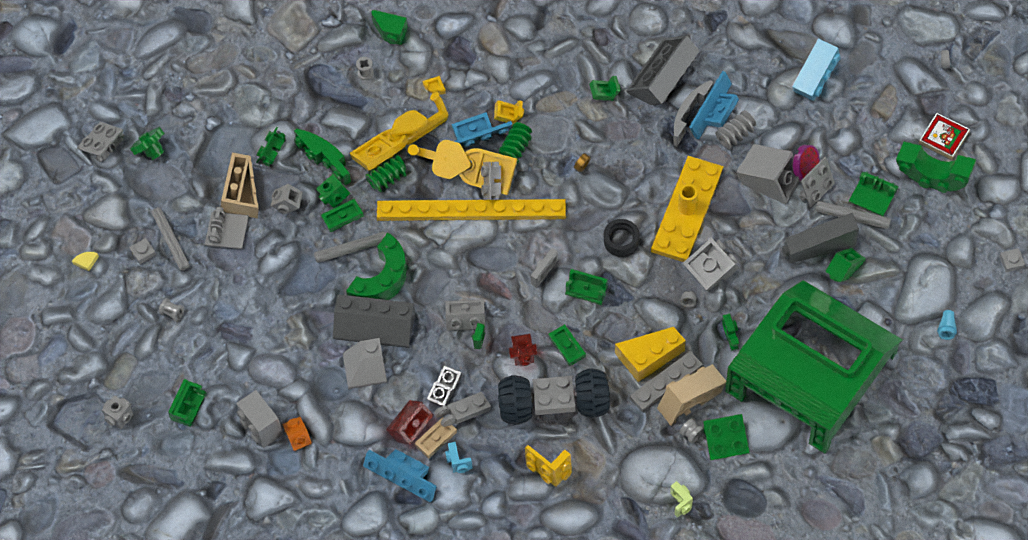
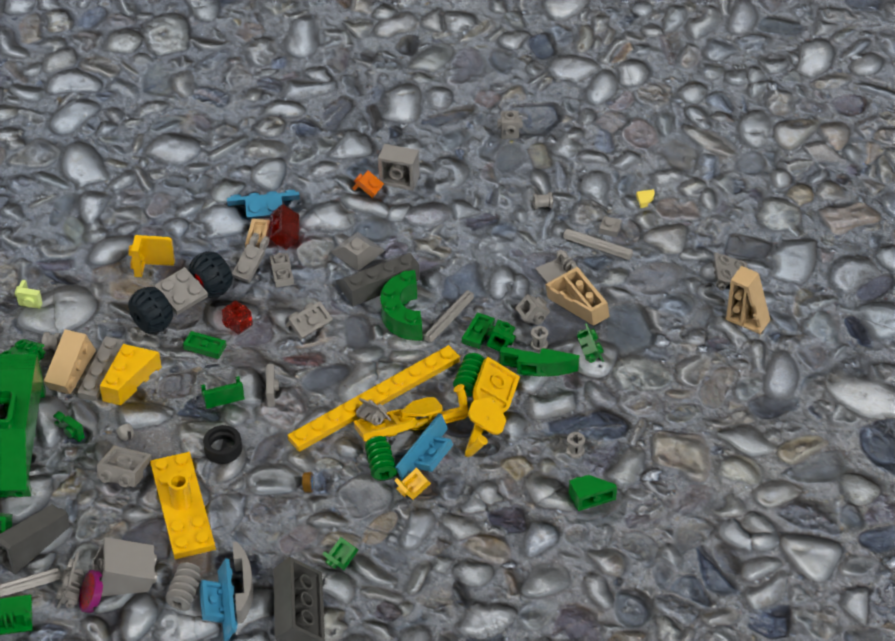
camera: 140 degrees right, 15 degrees down
green plant [130,126,165,160] -> none
green hinge [168,379,207,427] -> none
yellow tile [422,76,446,95] -> none
medium azure bracket [445,442,473,473] -> none
green tile [472,323,486,350] -> none
none -> light grey bush [531,326,548,352]
none -> tan wedge [726,266,770,334]

